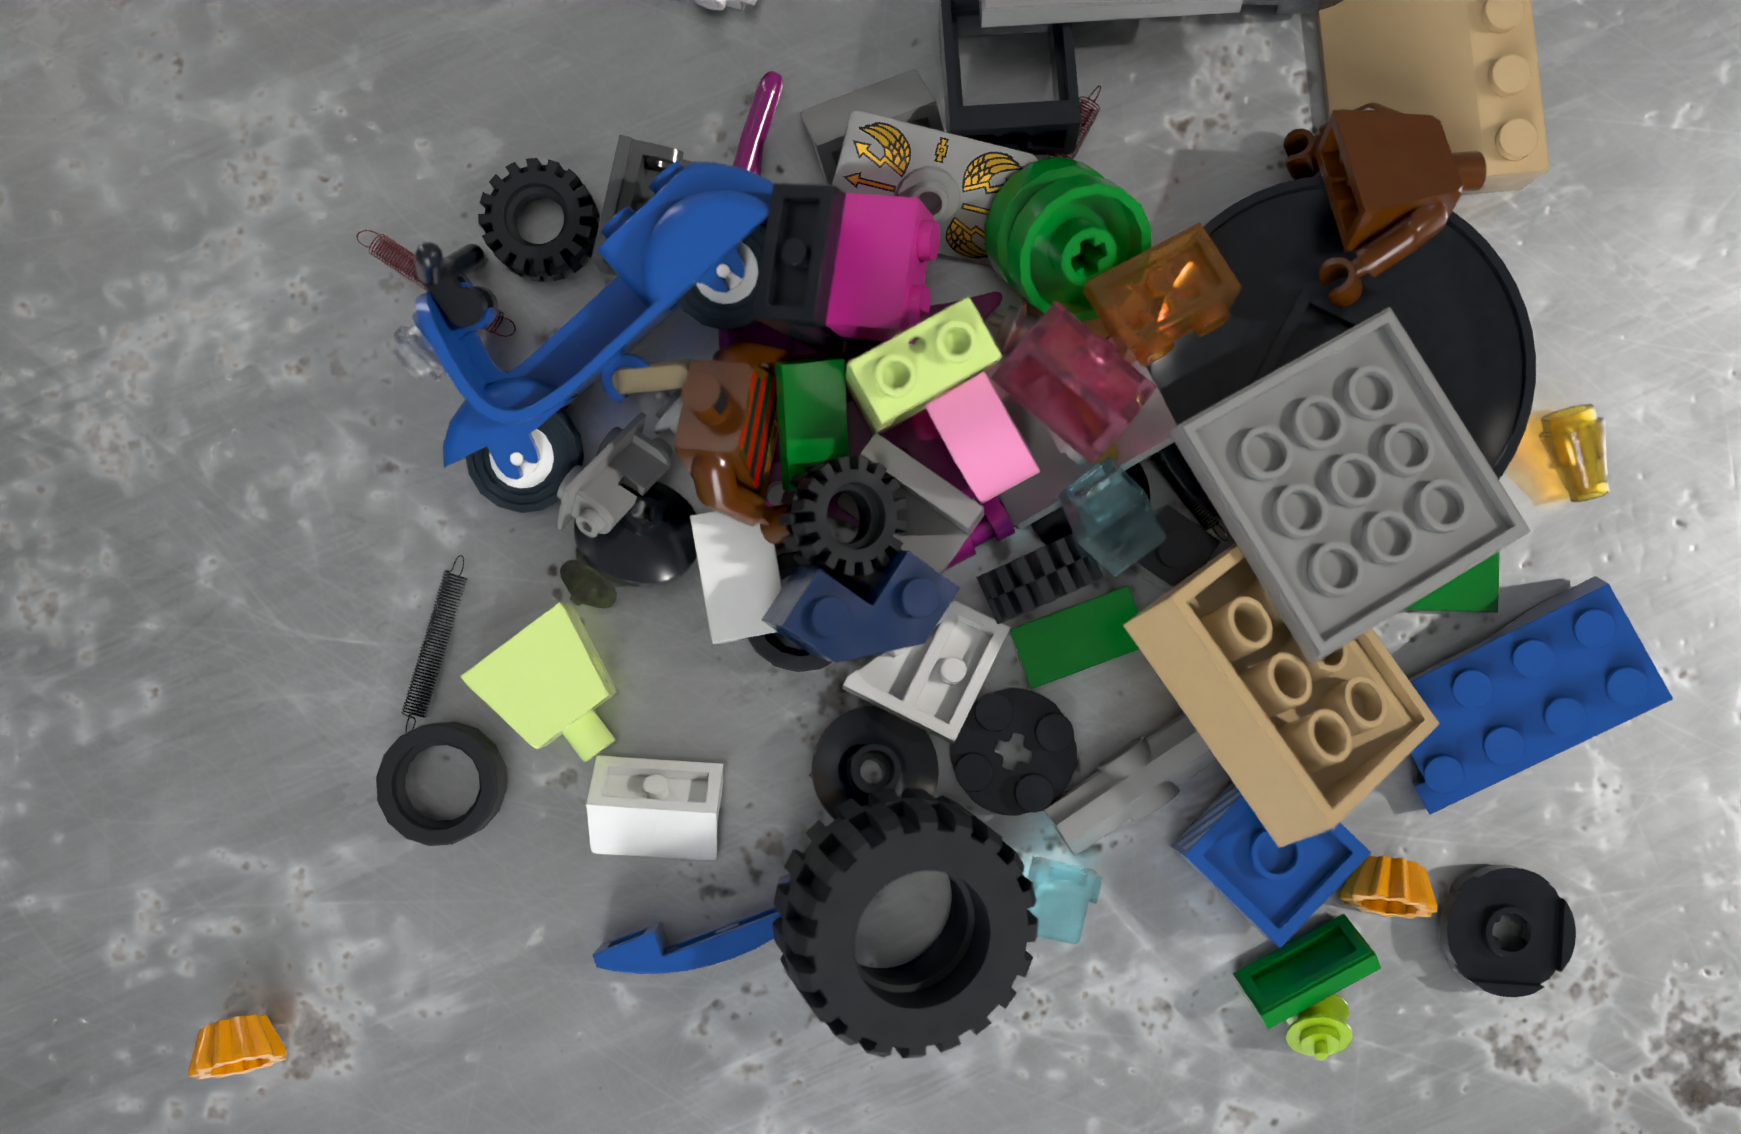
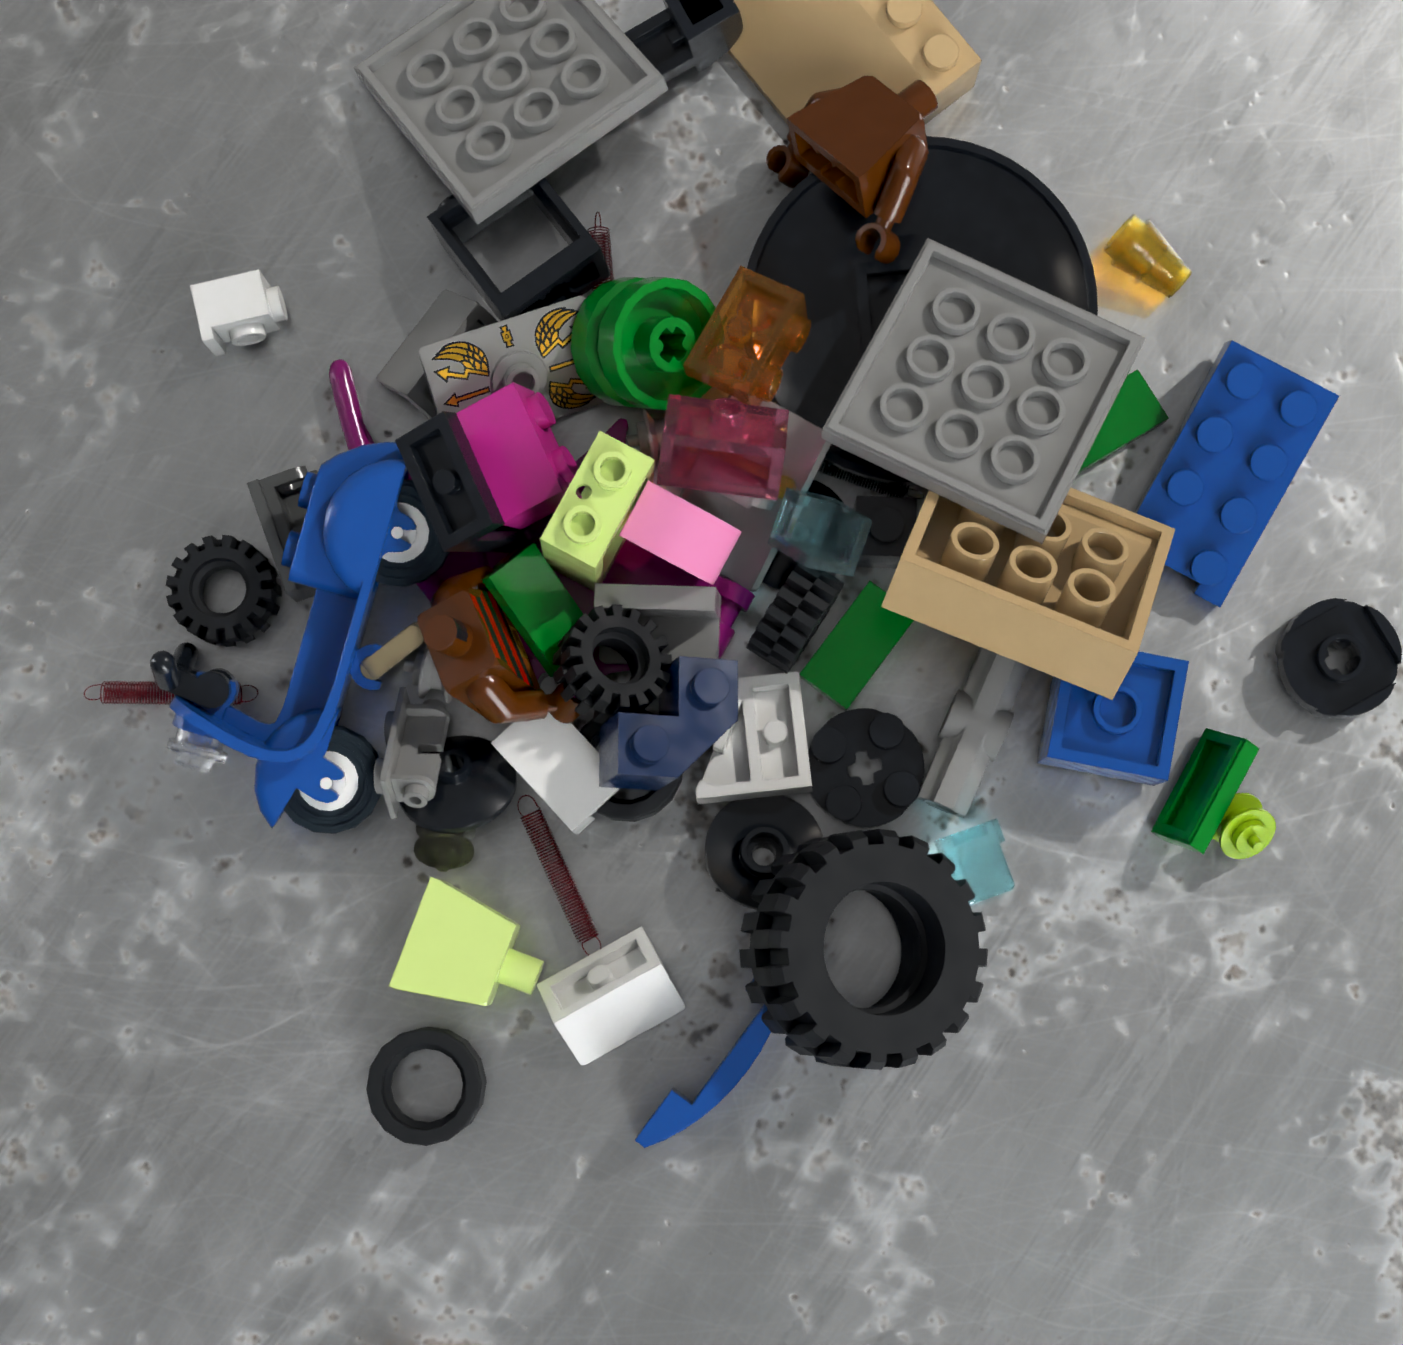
camera: 25 degrees left, 5 degrees down
black piece [401,555,467,733] -> none
light orange piece [1340,855,1438,919] -> none
none -> dark red piece [517,795,601,956]

